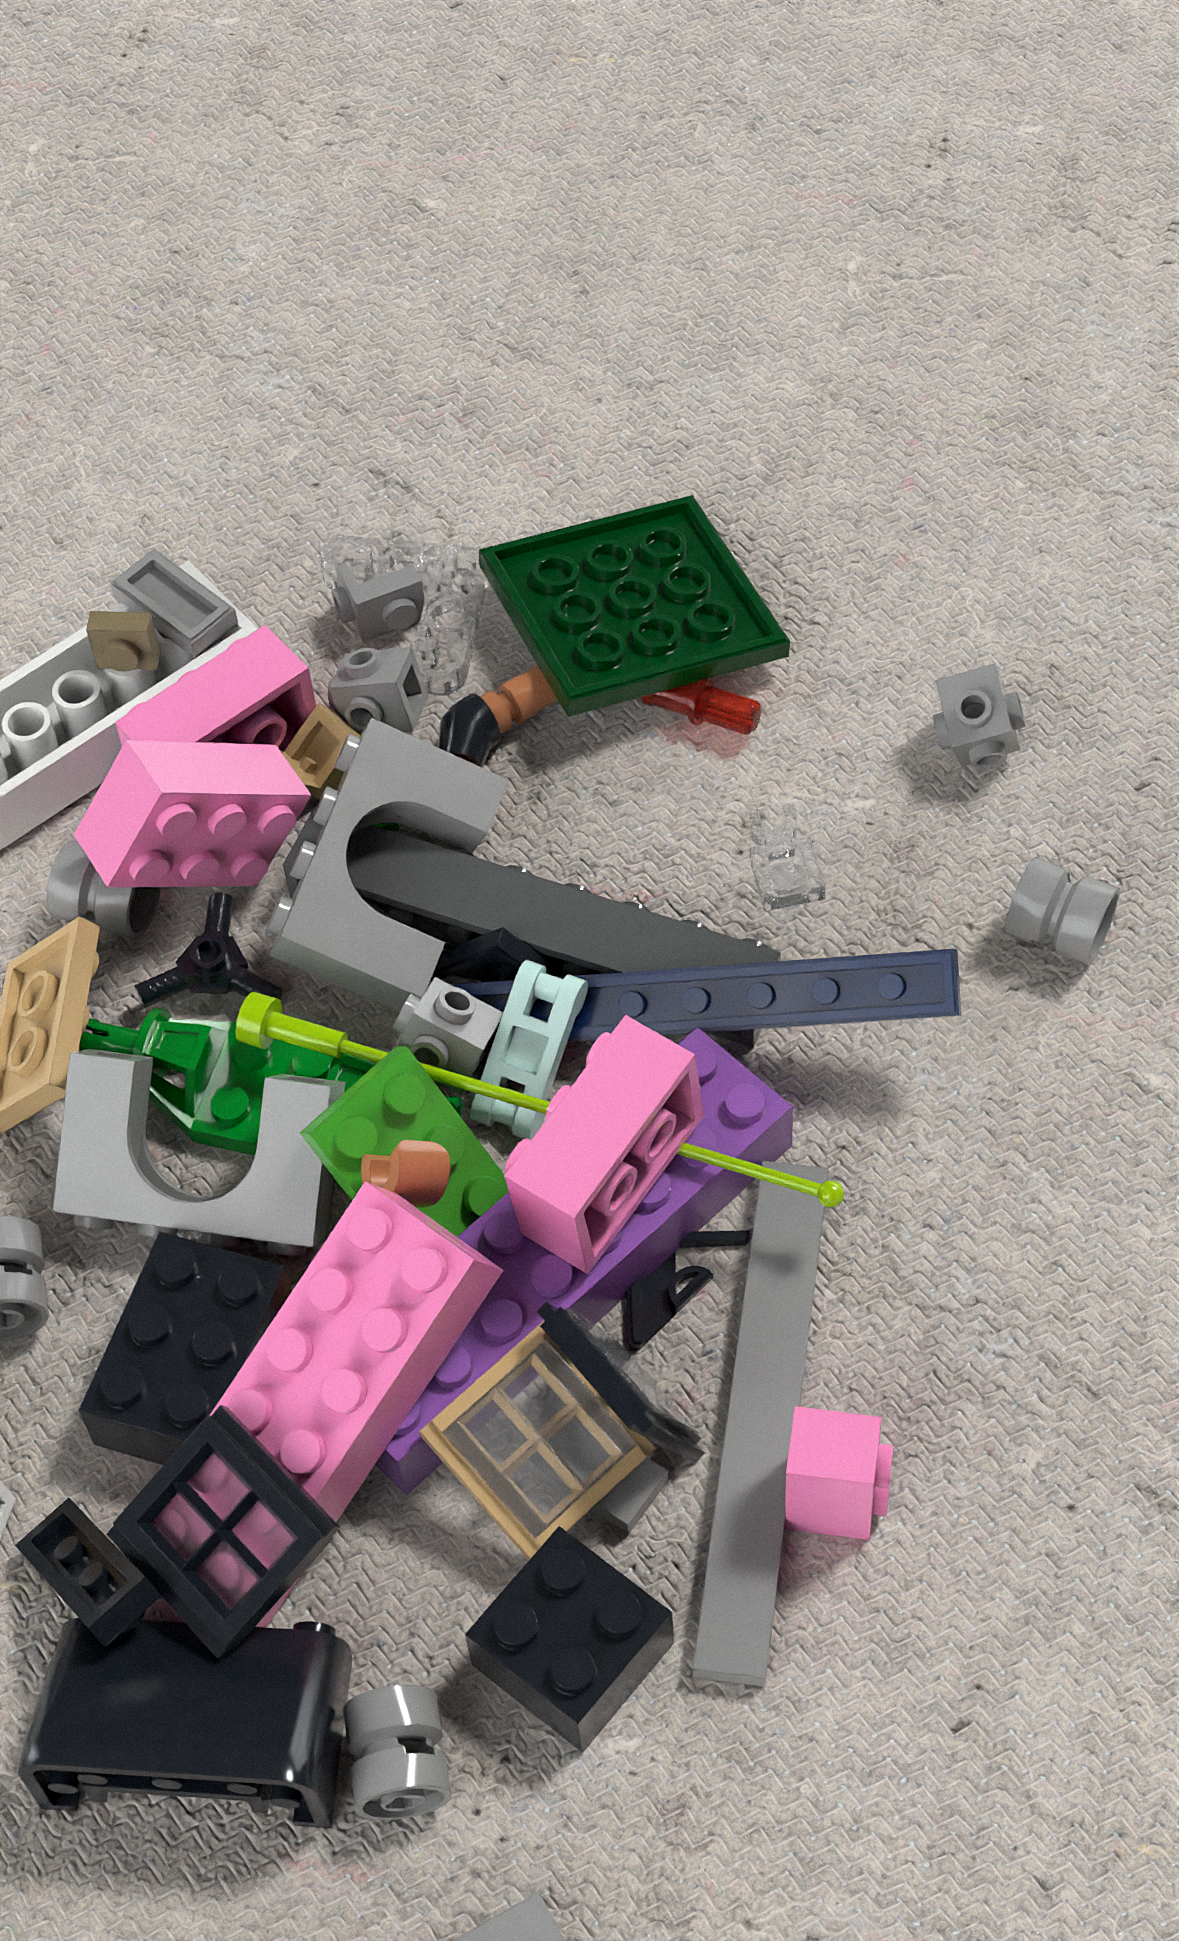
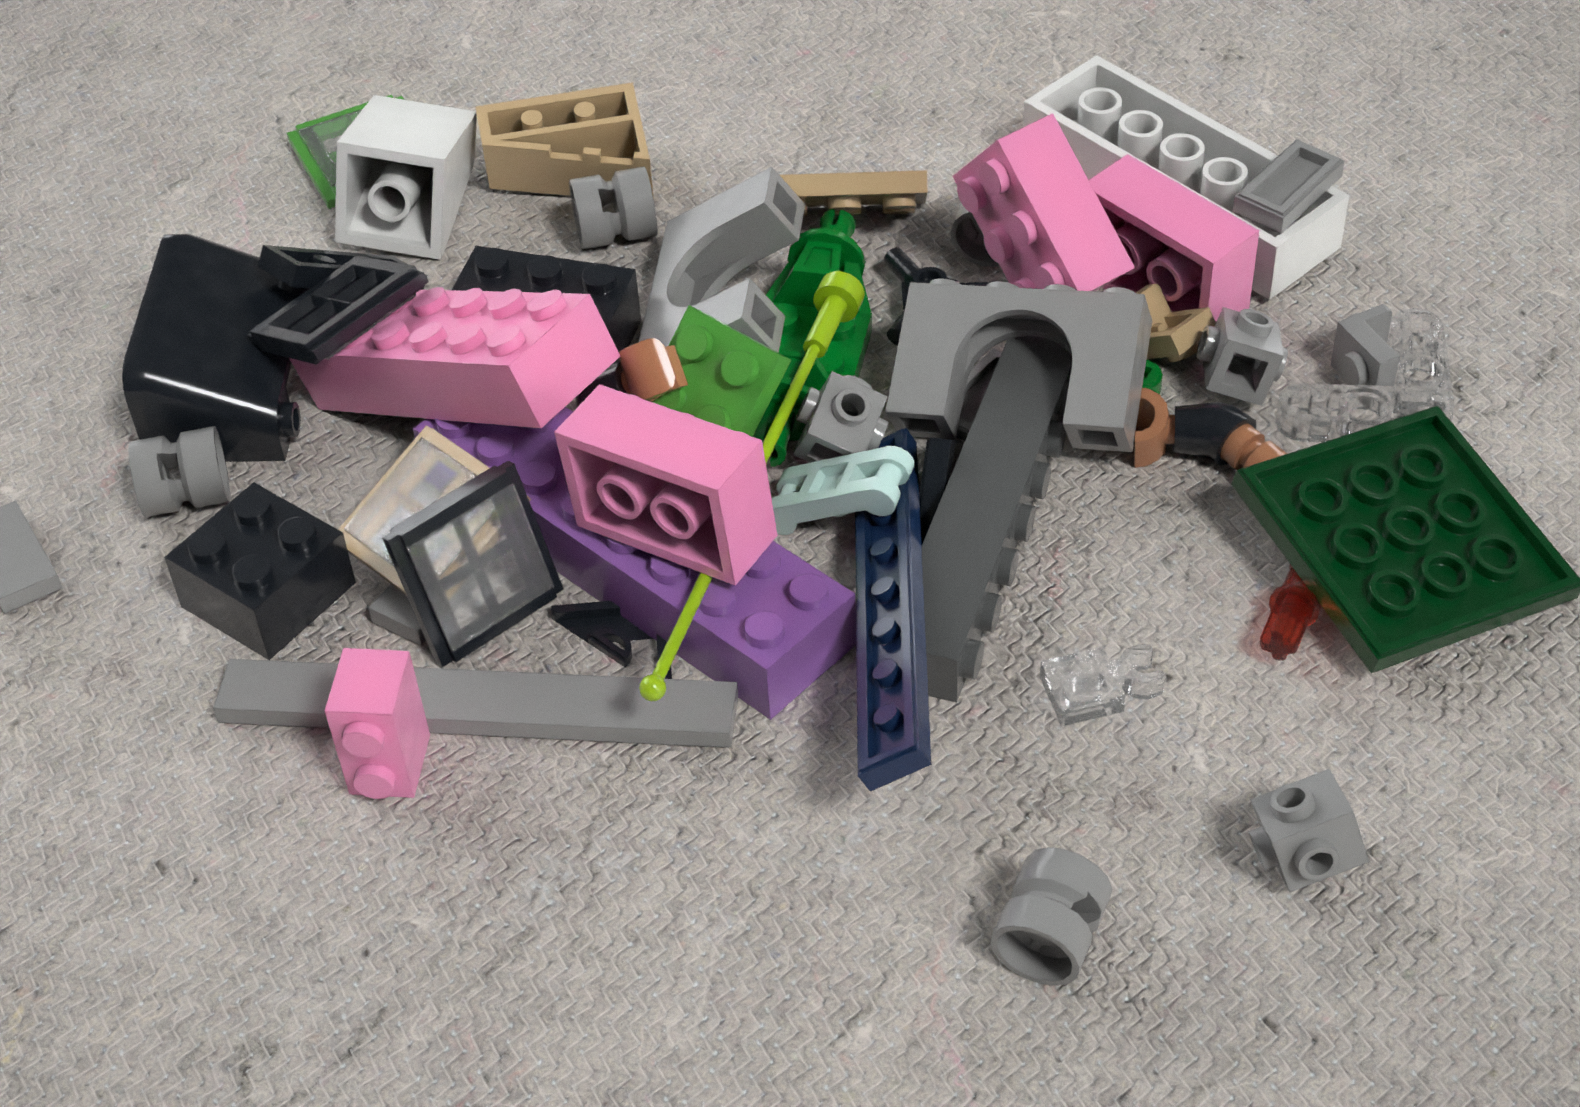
camera: 85 degrees right, 10 degrees down
dark tan plate [86,611,160,671] -> none

